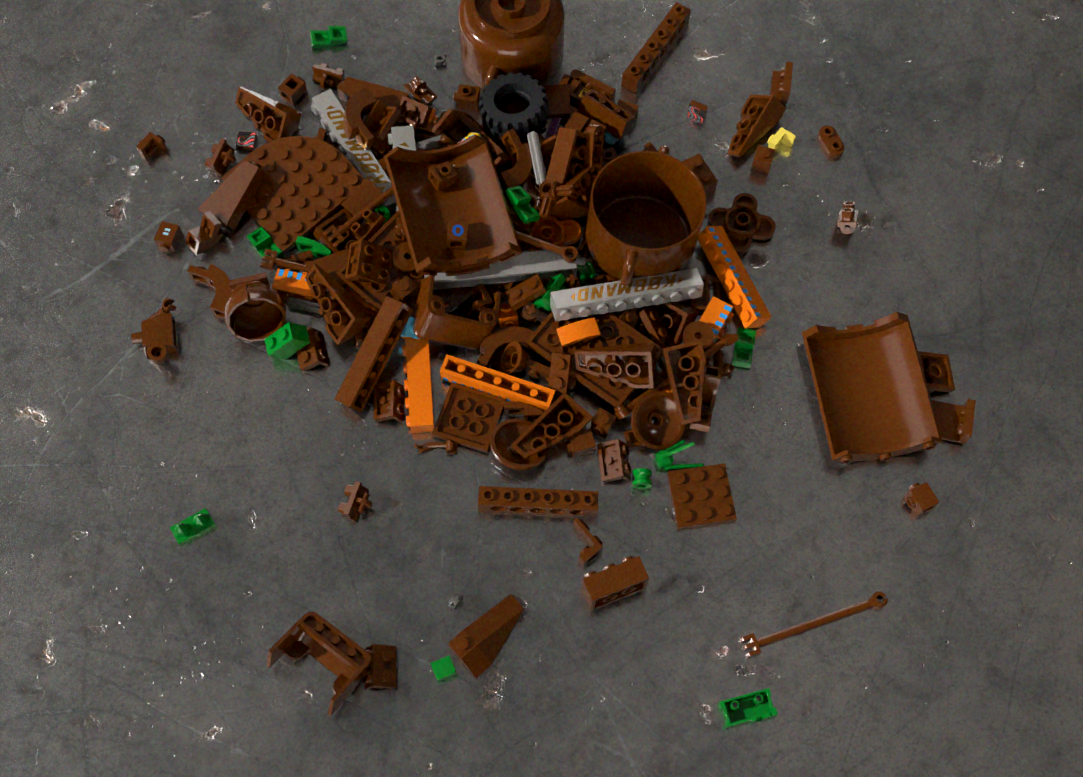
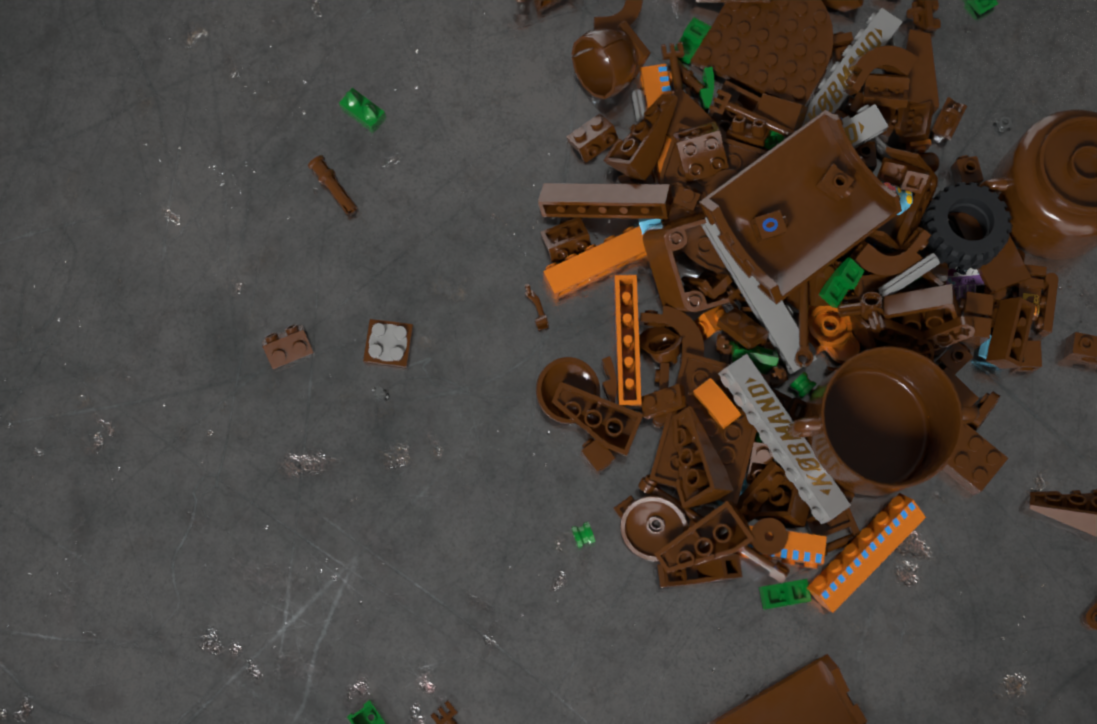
camera: 70 degrees right, 10 degrees up
green brick [264,322,310,360] -> none
reddish brown windscreen [267,612,370,716] -> none
reddish brown hips [337,481,373,522] -> none
green slope [430,655,457,683] -> none
reddish brown plate [432,382,506,453] -> none
reddish brown wedge [448,594,524,679] -> none
reddish brown brick [478,486,599,518] -> none
reddish brown bracket [573,518,603,567] -> none
reddish brown brick [581,556,649,611] -> none
reddish brown brick [589,408,616,440] -> none
reddish brown bracket [597,439,632,483] -> none
green plant [655,440,704,471] -> none
reddish brown plate [667,463,737,530] -> none
reddish brown tile [688,100,708,121] -> none
reddish brown plant [708,193,776,255] -> none
reddish brown arm [714,350,734,375] -> none
reddish brown brick [751,145,775,175] -> none
light yellow bracket [767,127,796,151] -> none
reddish brown hips [837,202,859,234] -> none
none -> reddish brown pin [308,155,358,215]
none -> light grey piece [363,319,413,368]
none -> reddish brown slope [877,157,929,194]

